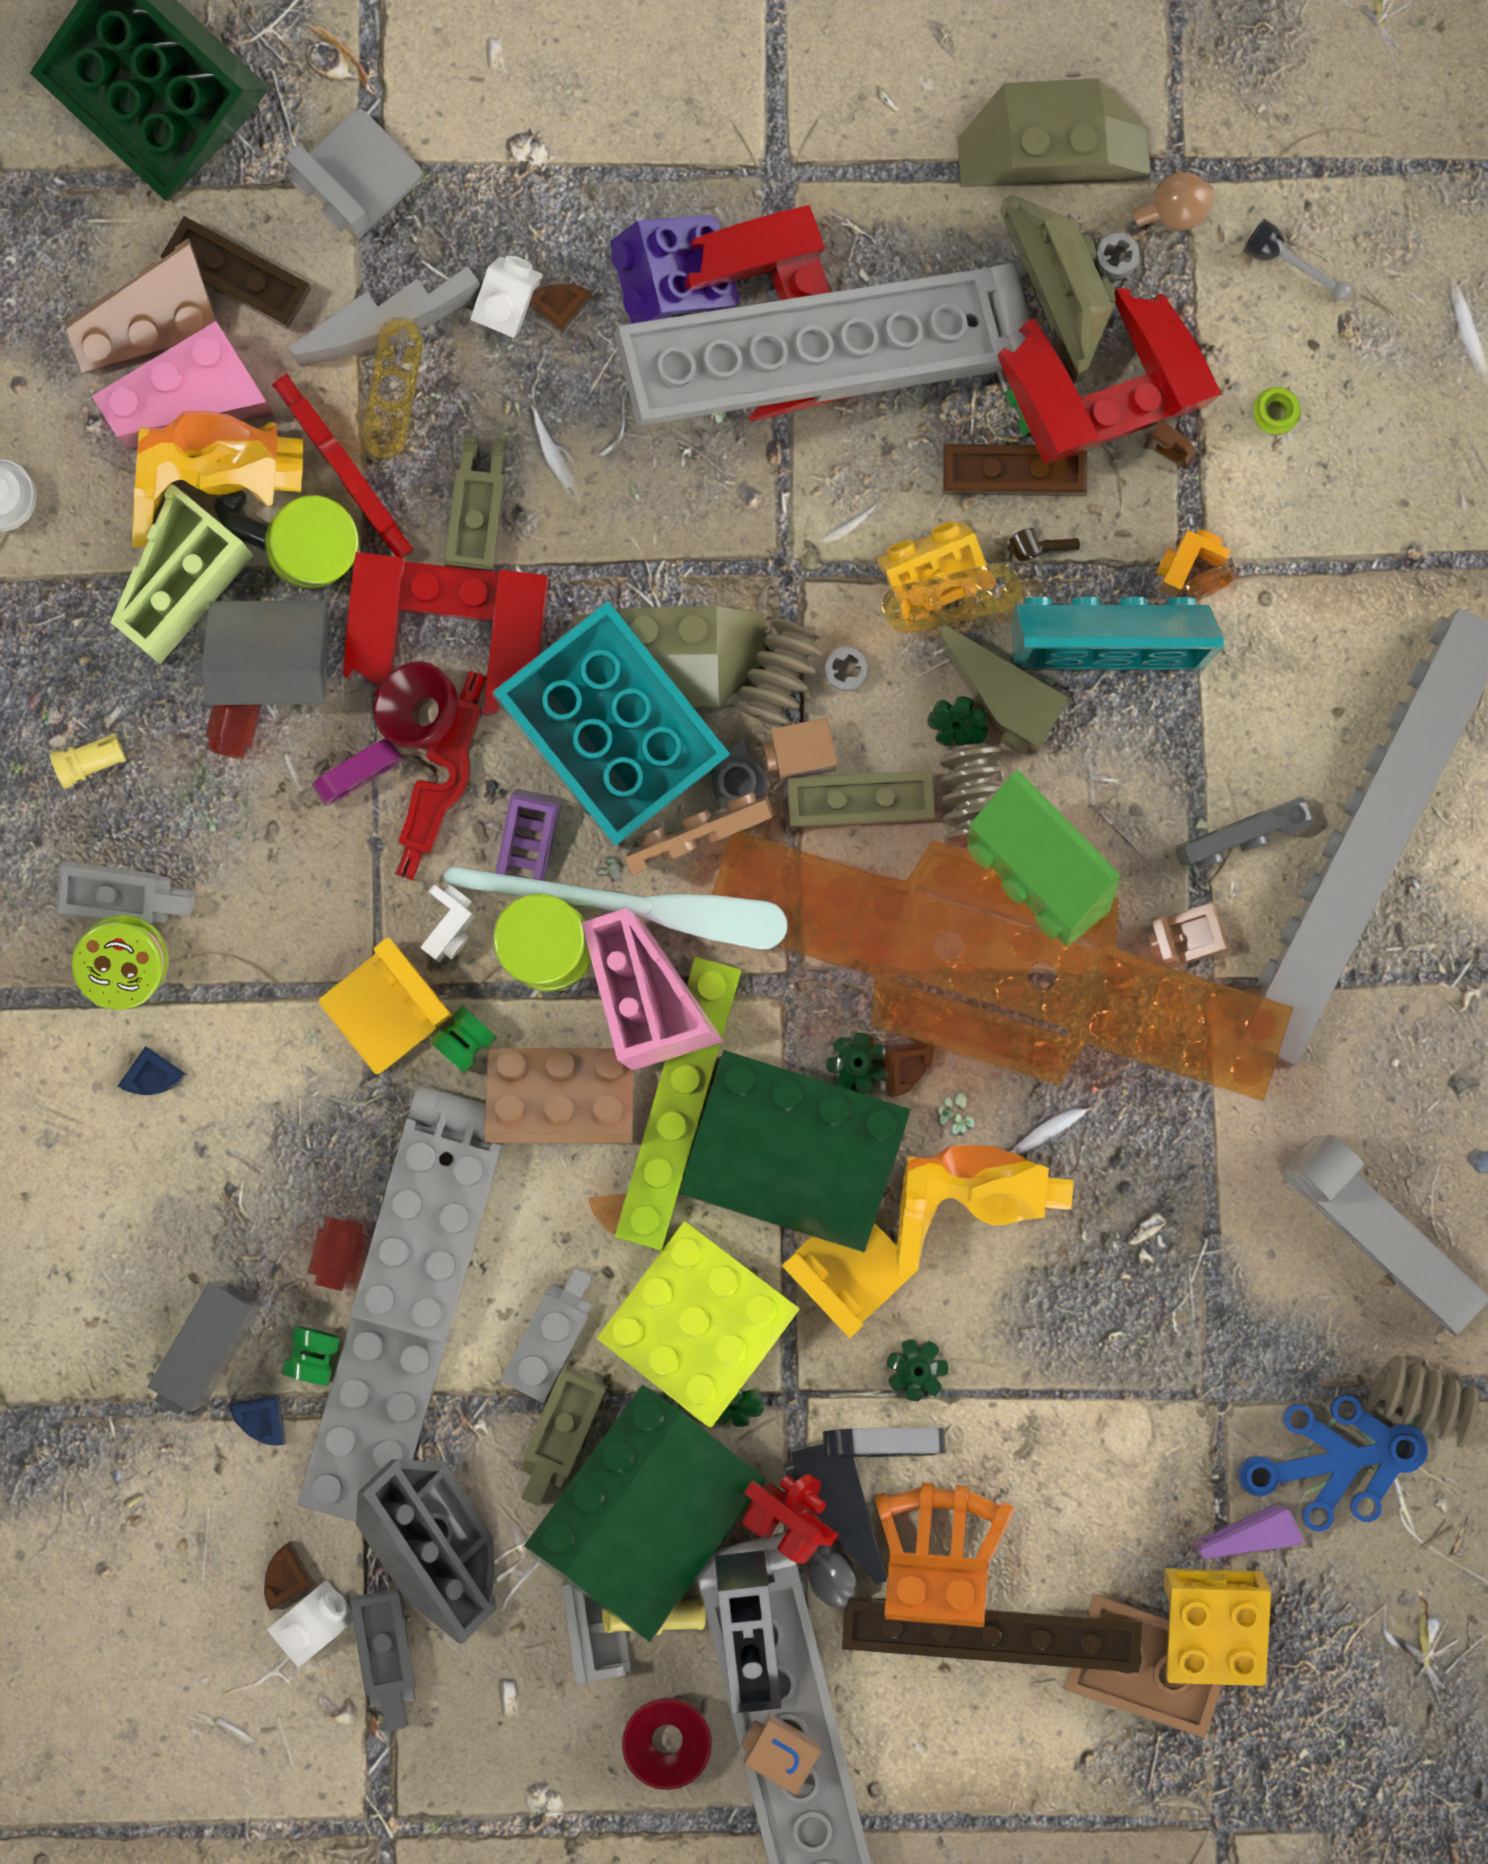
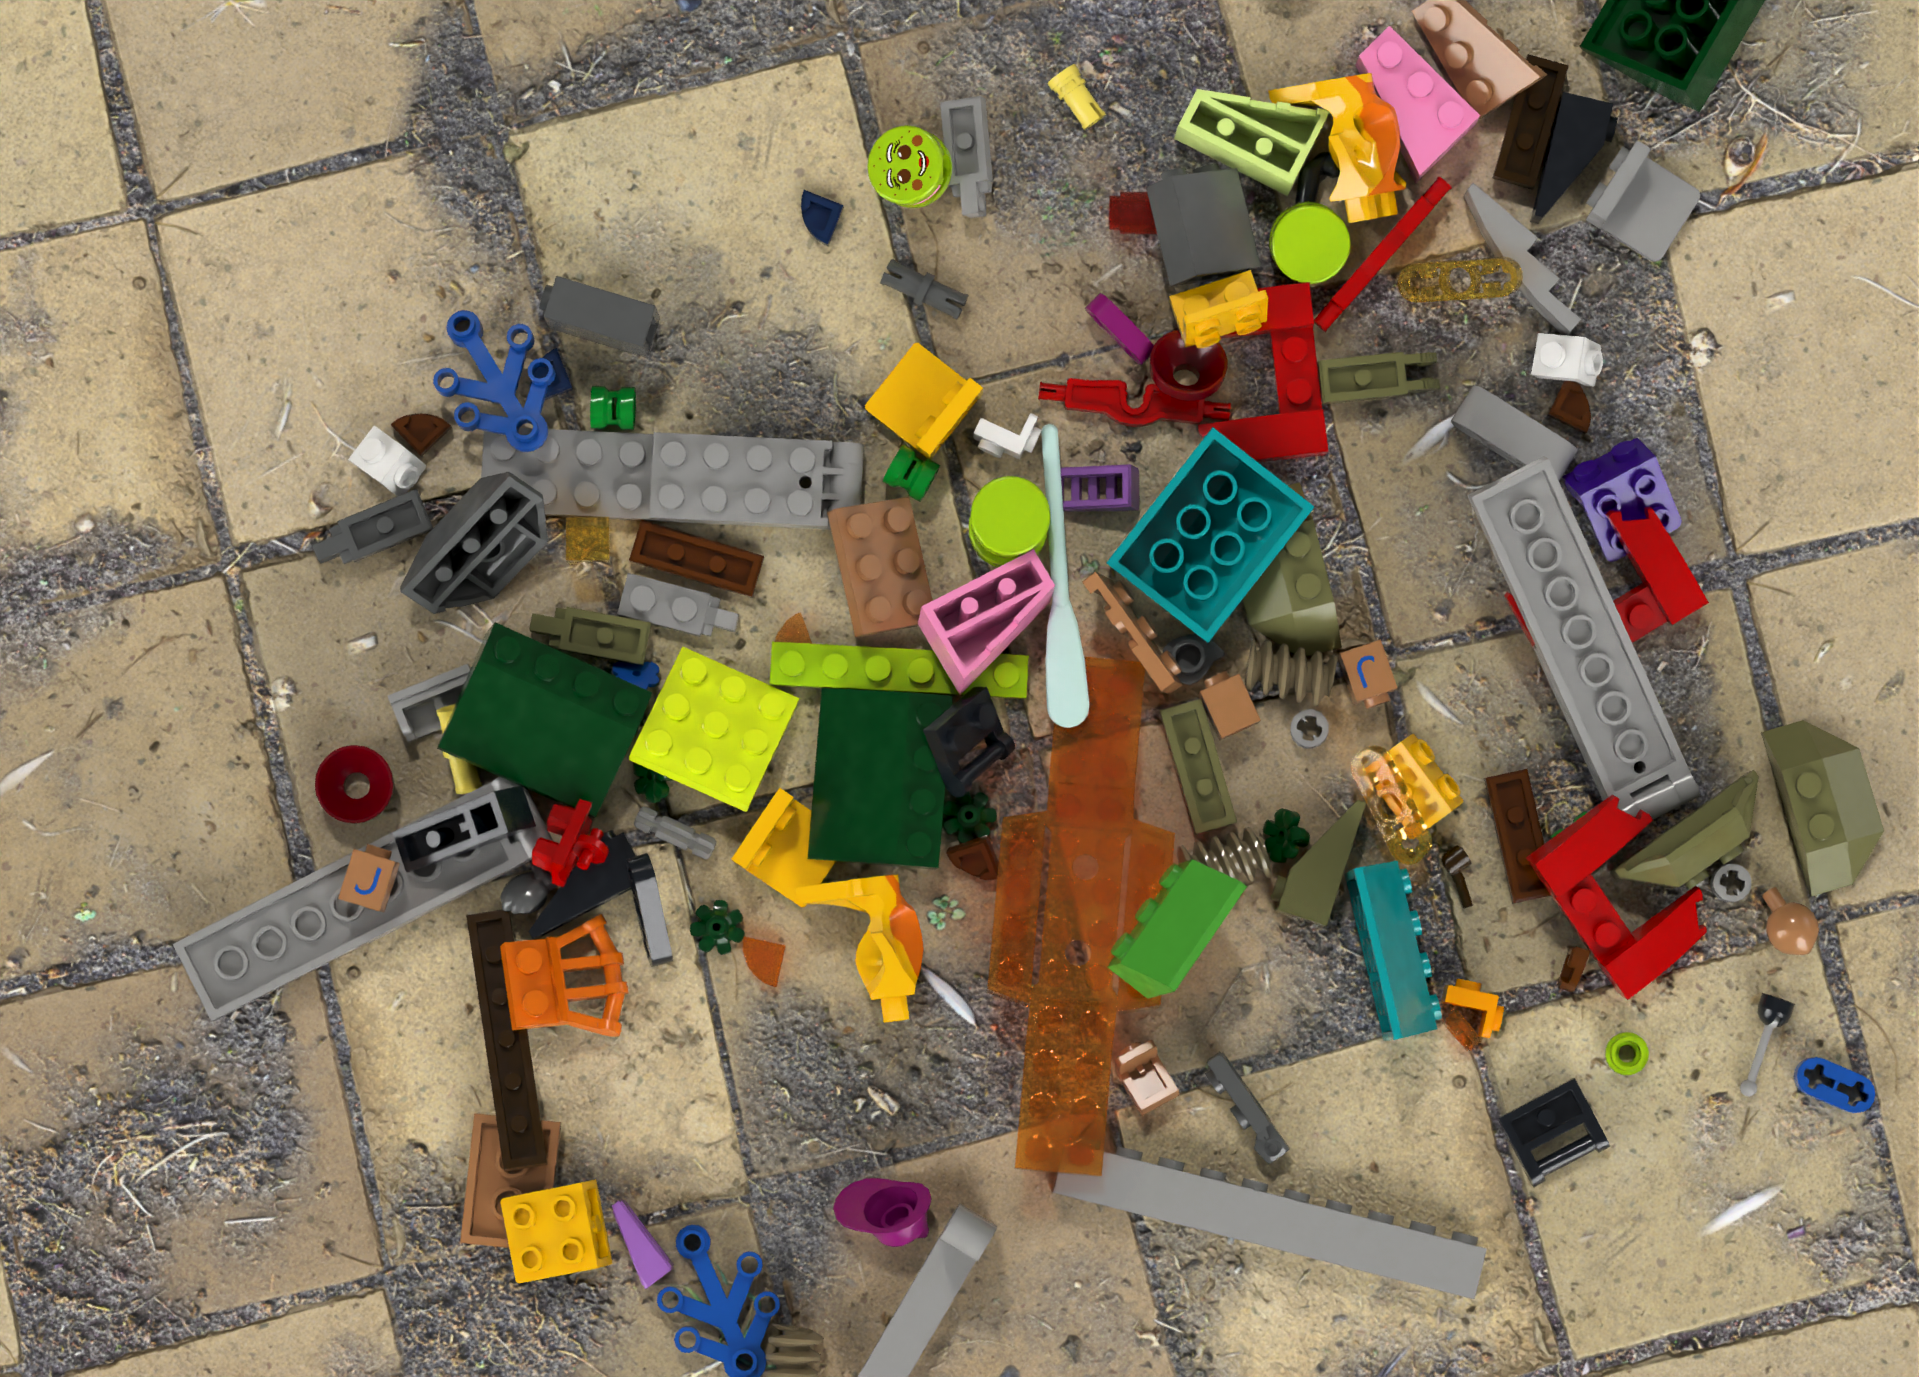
camera: 80 degrees right, 0 degrees up
clear red brick [307,1217,366,1291] -> none
none -> blue plant [433,310,556,452]
none -> clear yellow panel [566,517,612,565]
none -> blue plant [612,661,659,690]
none -> reddish brown tile [629,520,765,598]
none -> light grey axle [634,807,716,859]
none -> clear orange tile [743,937,786,988]
none -> magenta piece [833,1178,932,1247]
none -> dark grey pin [880,259,969,320]
none -> black plate [923,687,1015,797]
none -> yellow bracket [1169,270,1268,348]
none -> medium nougat brick [1338,639,1398,709]
none -> light grey beam [1451,385,1578,481]
none -> black plate [1497,1078,1610,1187]
none -> black slope [1530,92,1618,224]
none -> blue beam [1793,1057,1875,1113]

